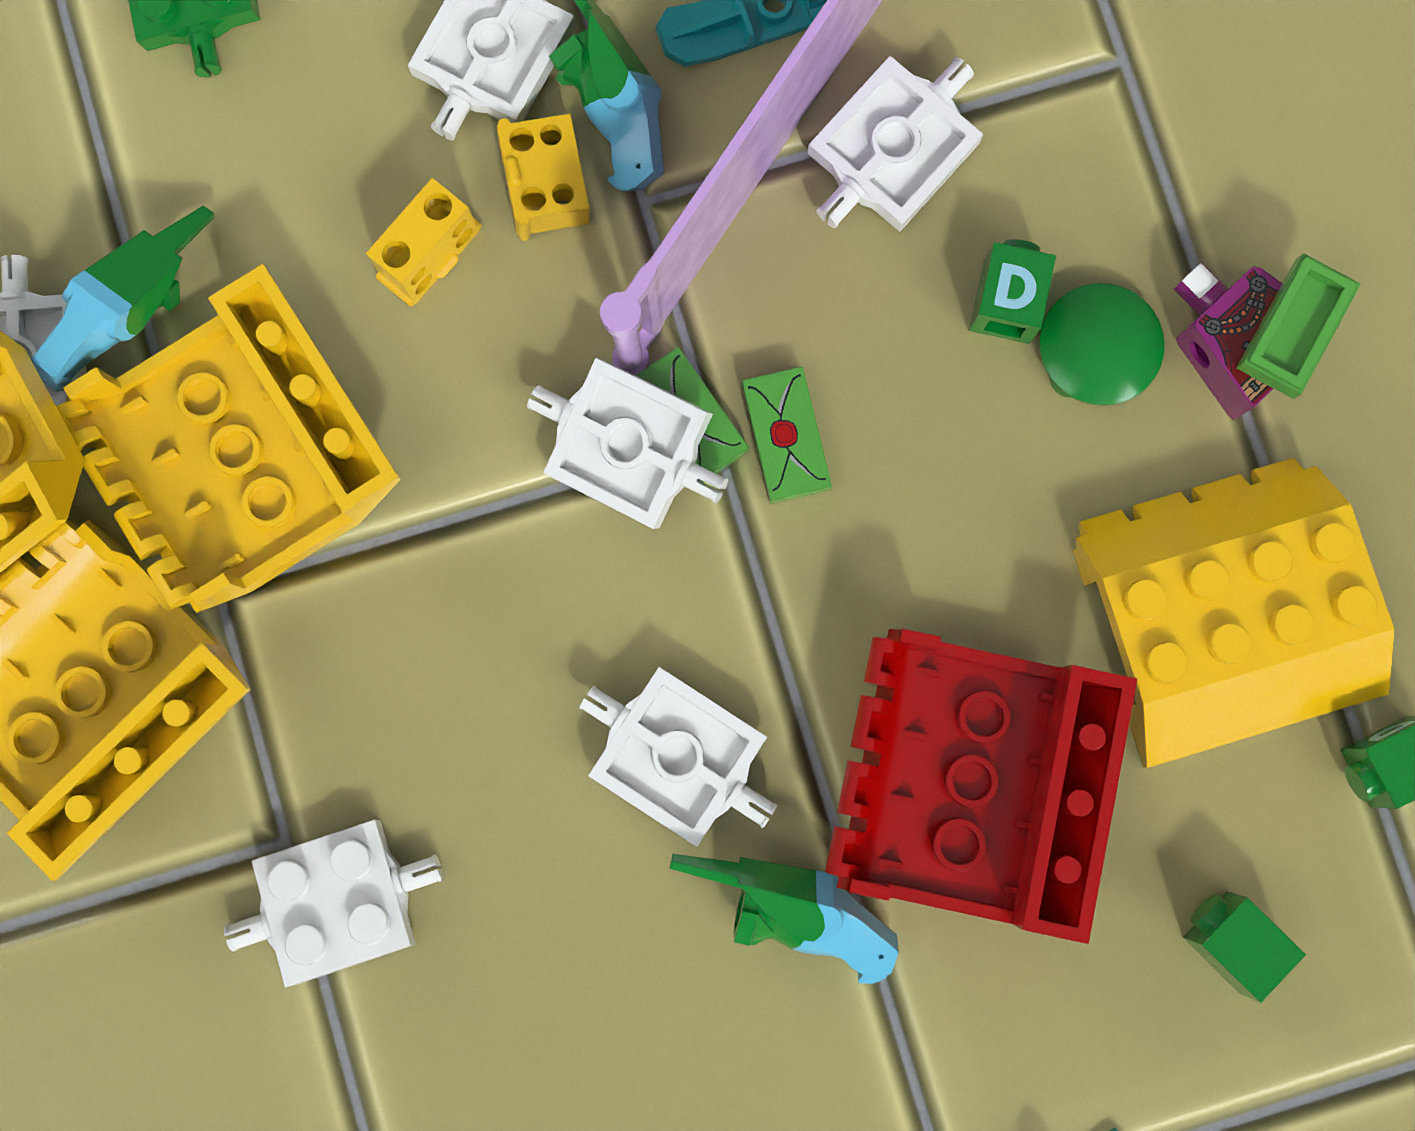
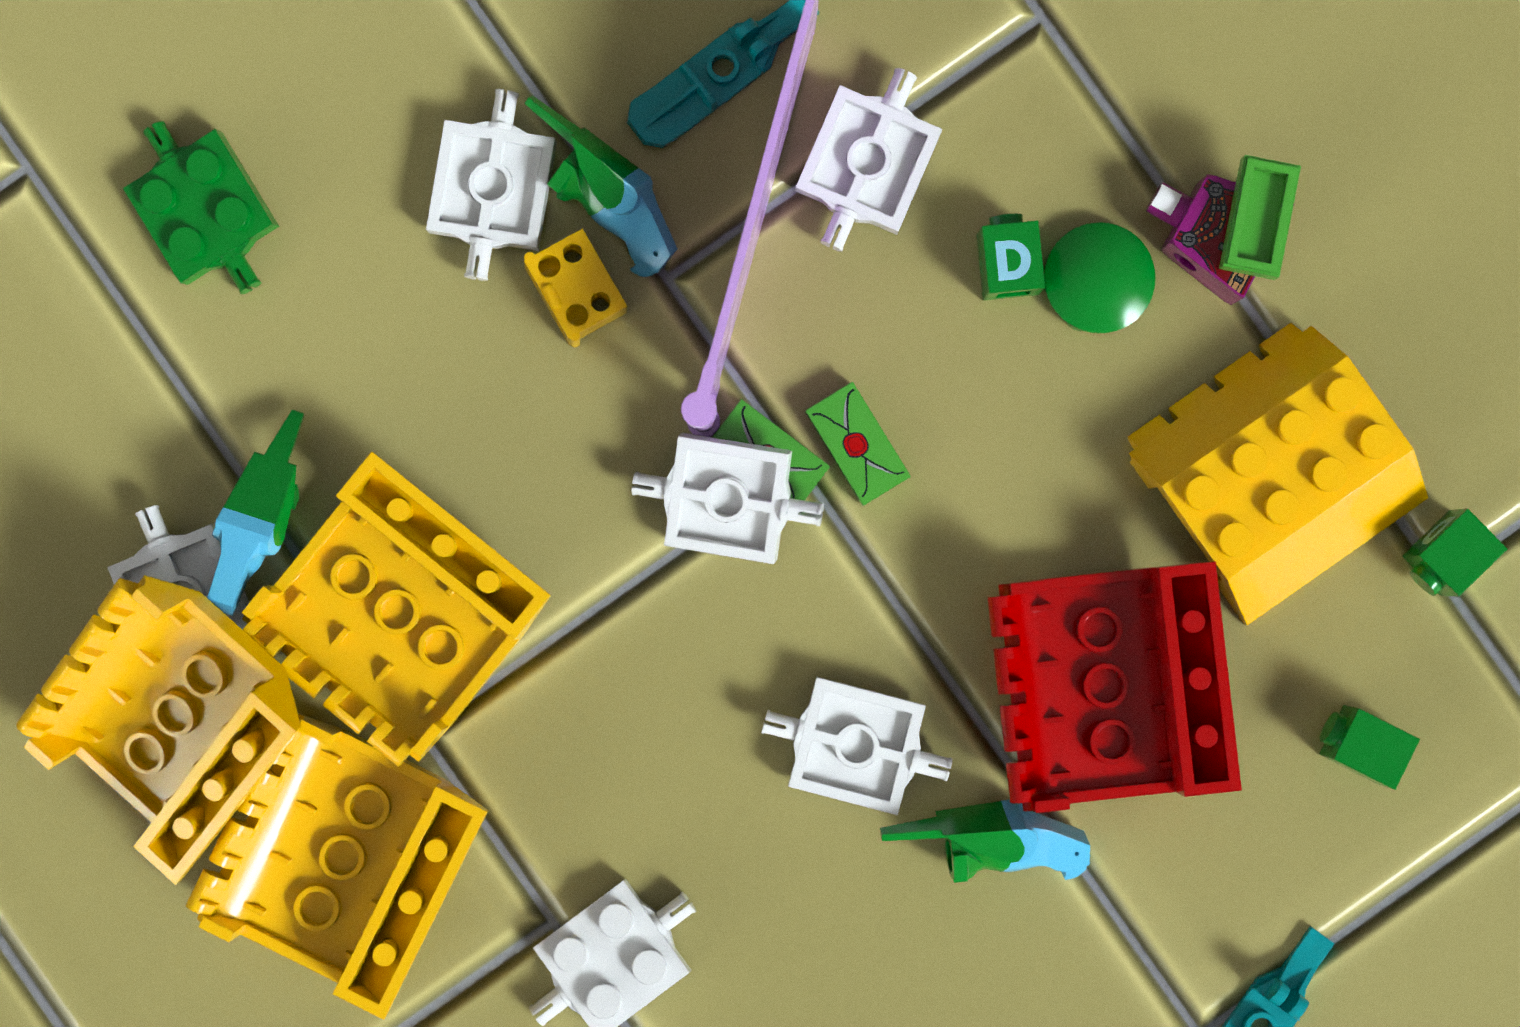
camera: 20 degrees left, 5 degrees up
yellow piece [365,178,482,307] -> none

